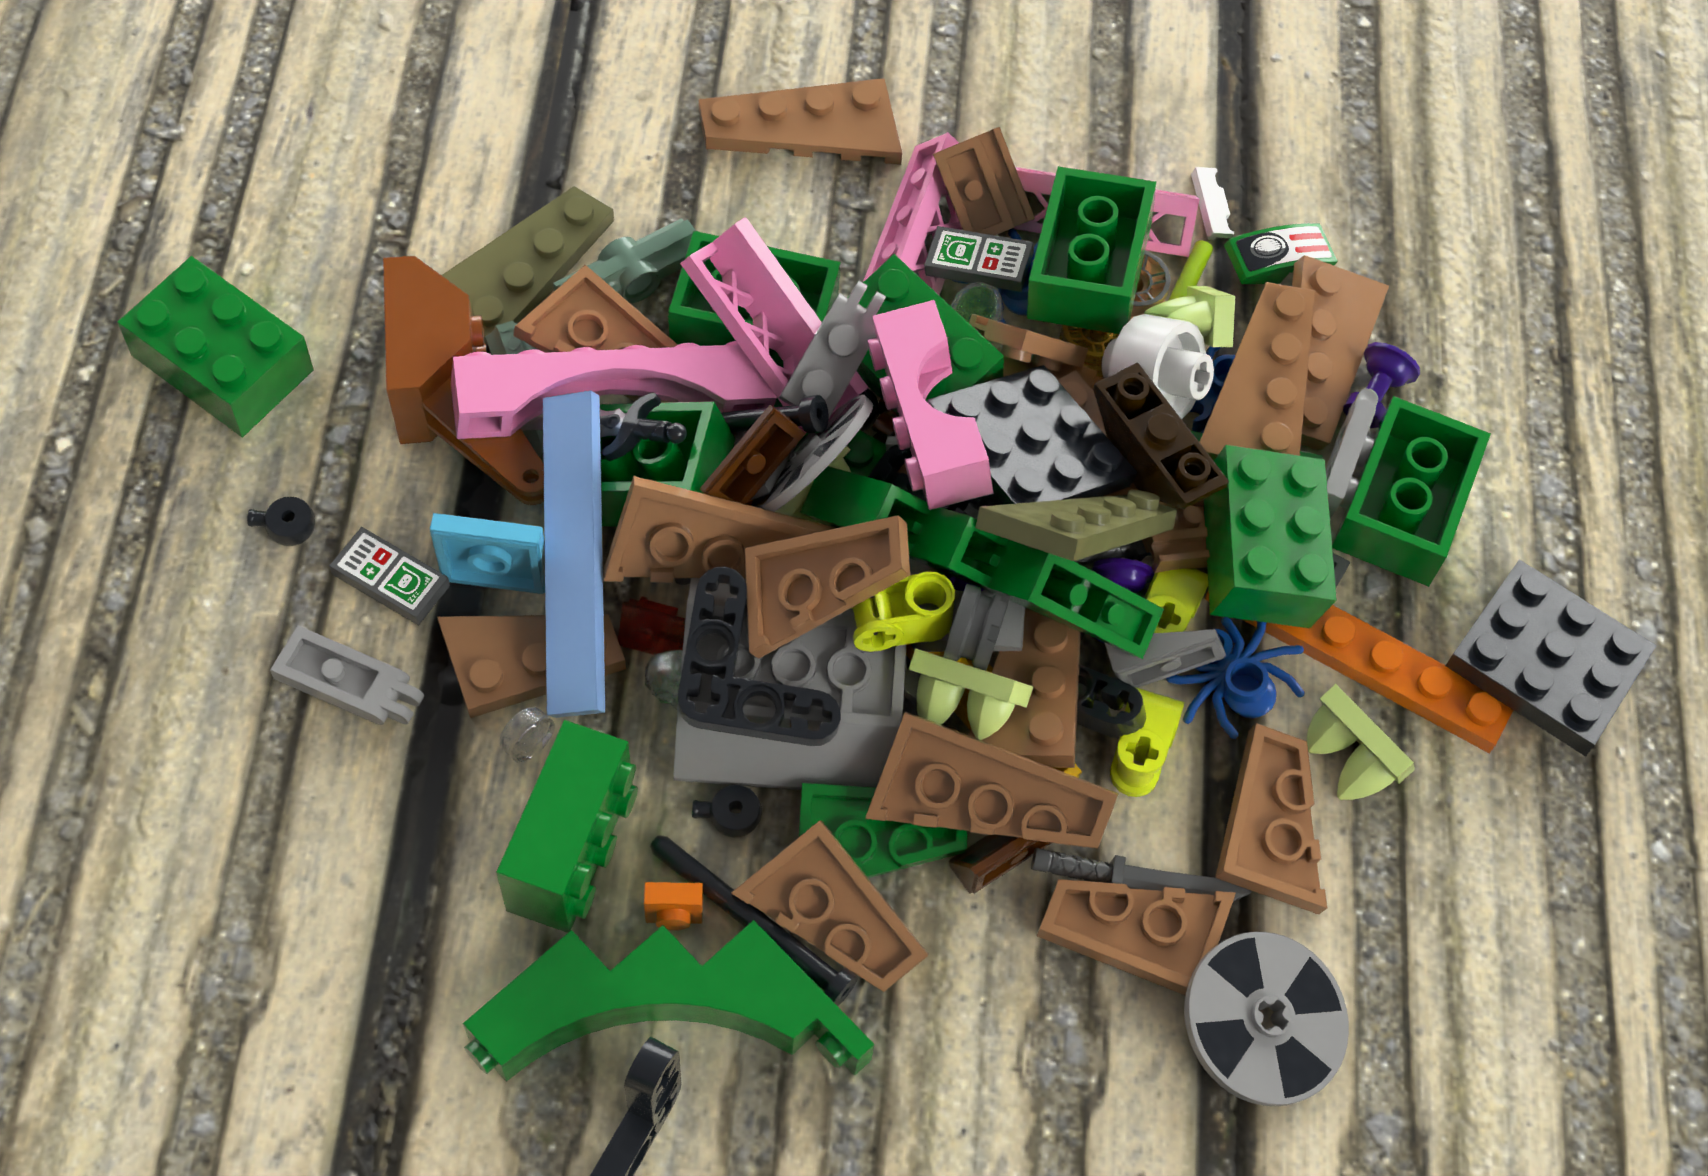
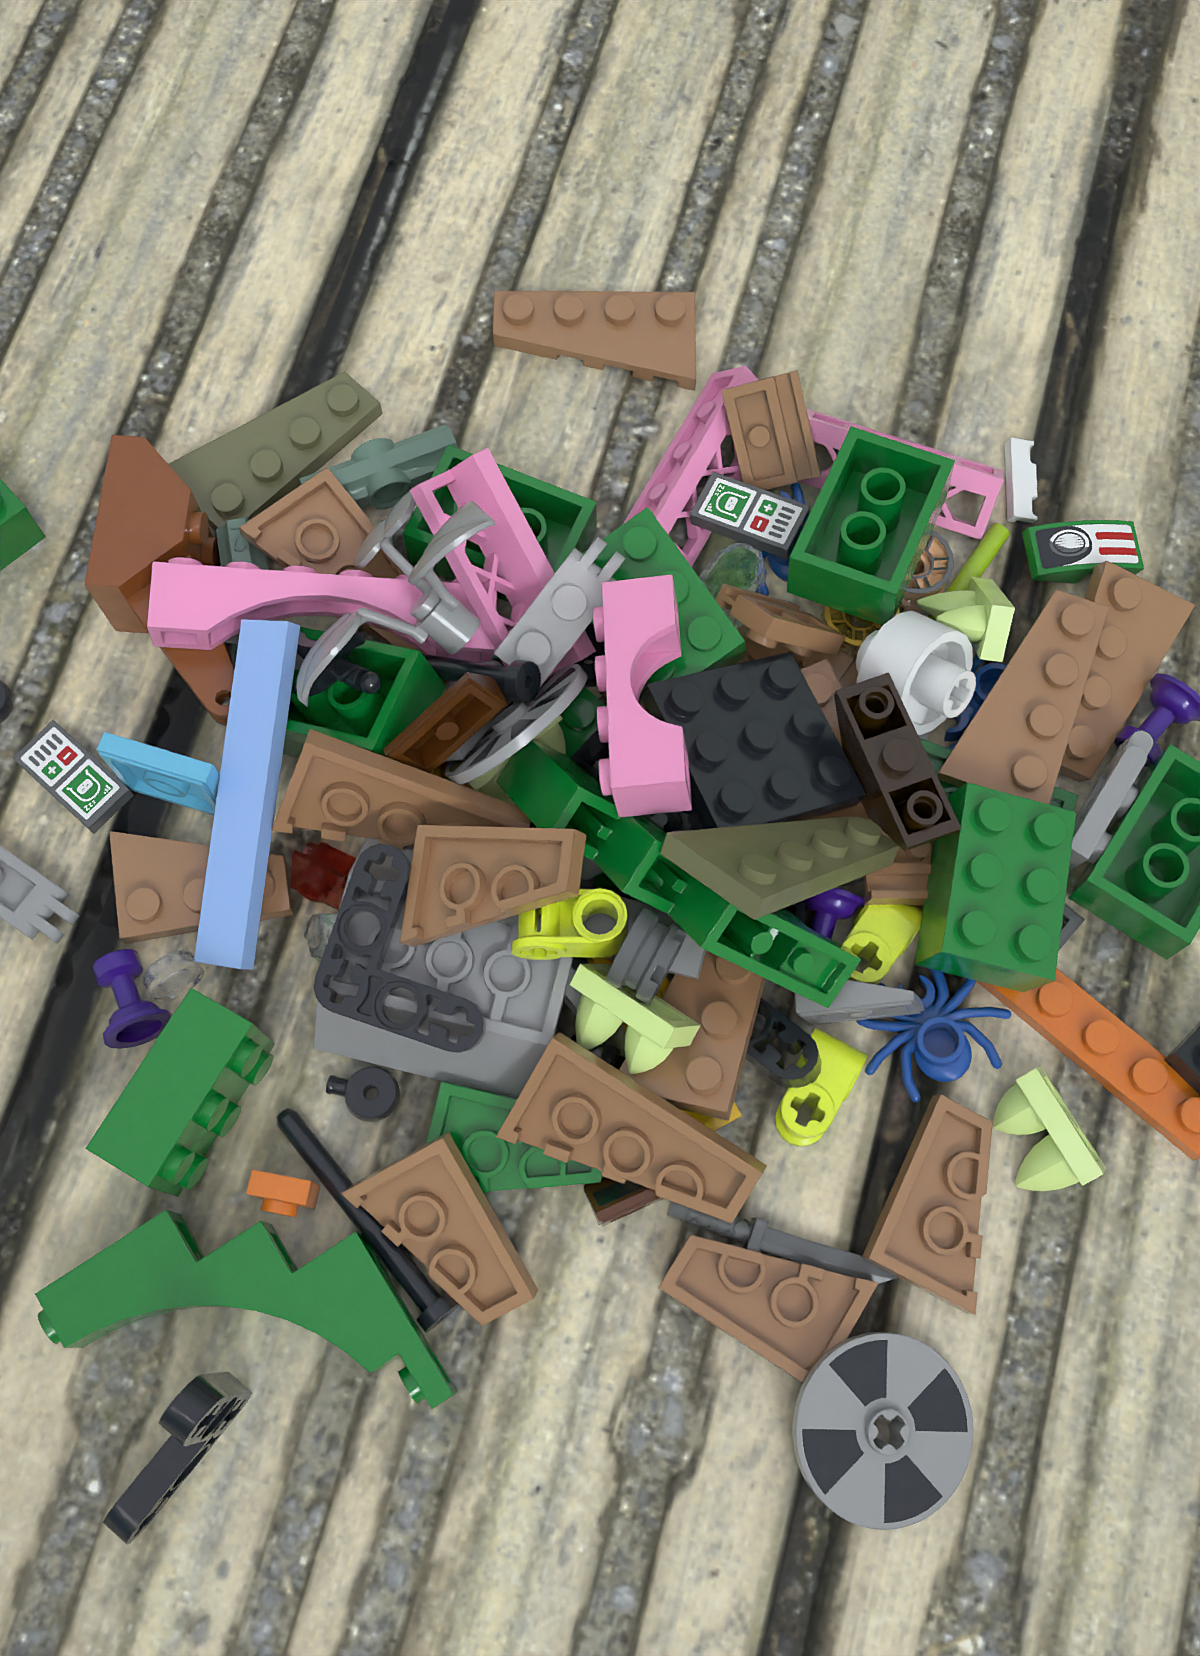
camera: 15 degrees right, 10 degrees up
none -> dark purple piece [92,949,172,1049]
none -> light grey plant [296,492,495,707]

